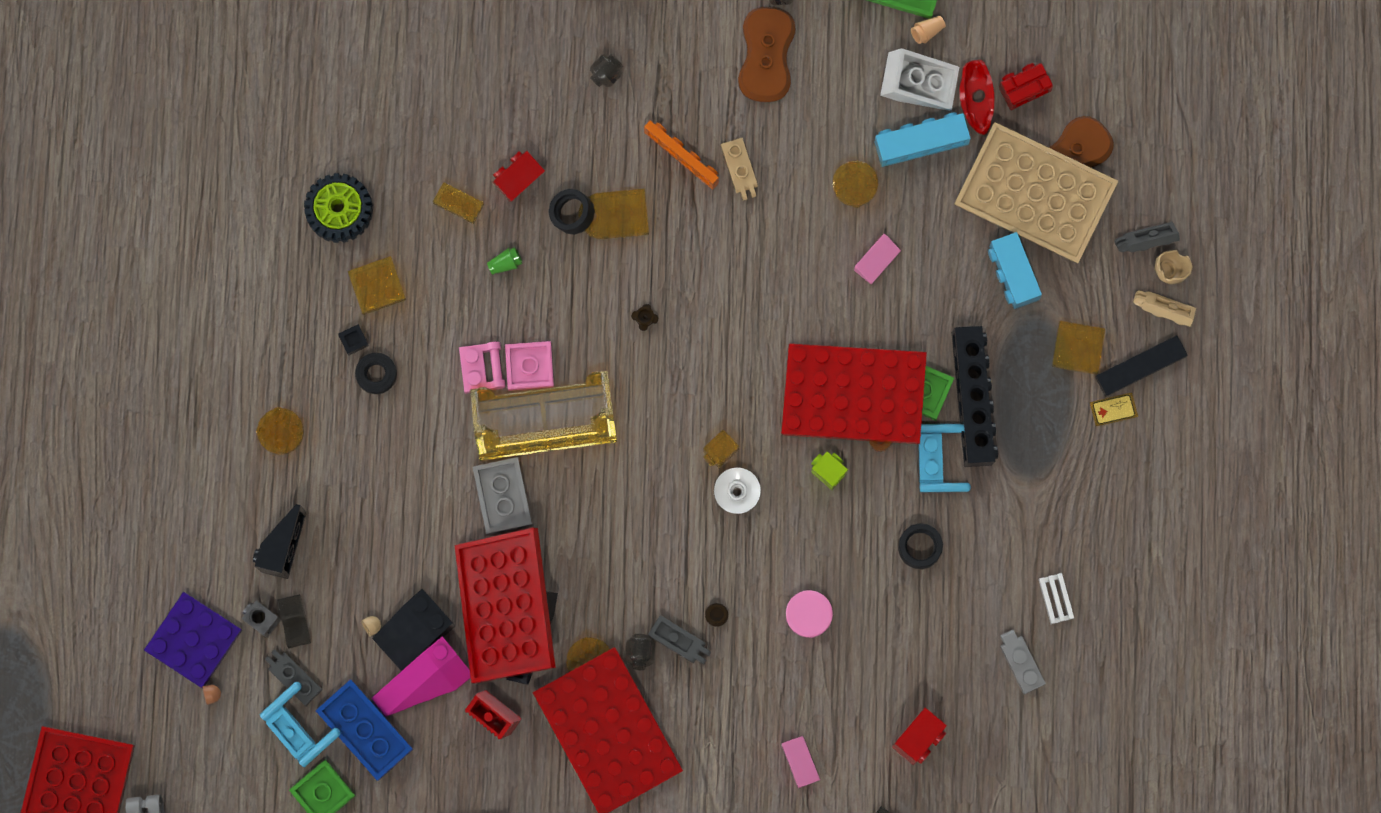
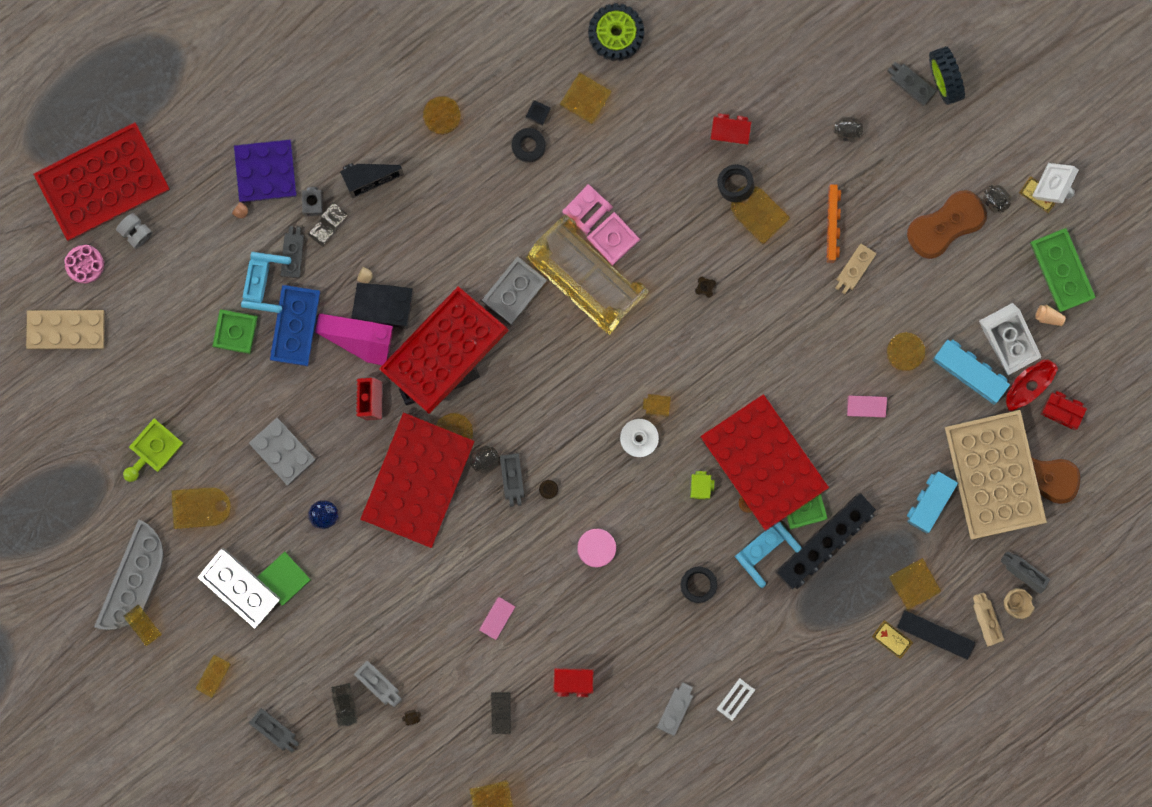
camera: 45 degrees right, 5 degrees up
clear yellow plate [433,182,484,224] -> none
bright green cone [487,247,523,275] -> none

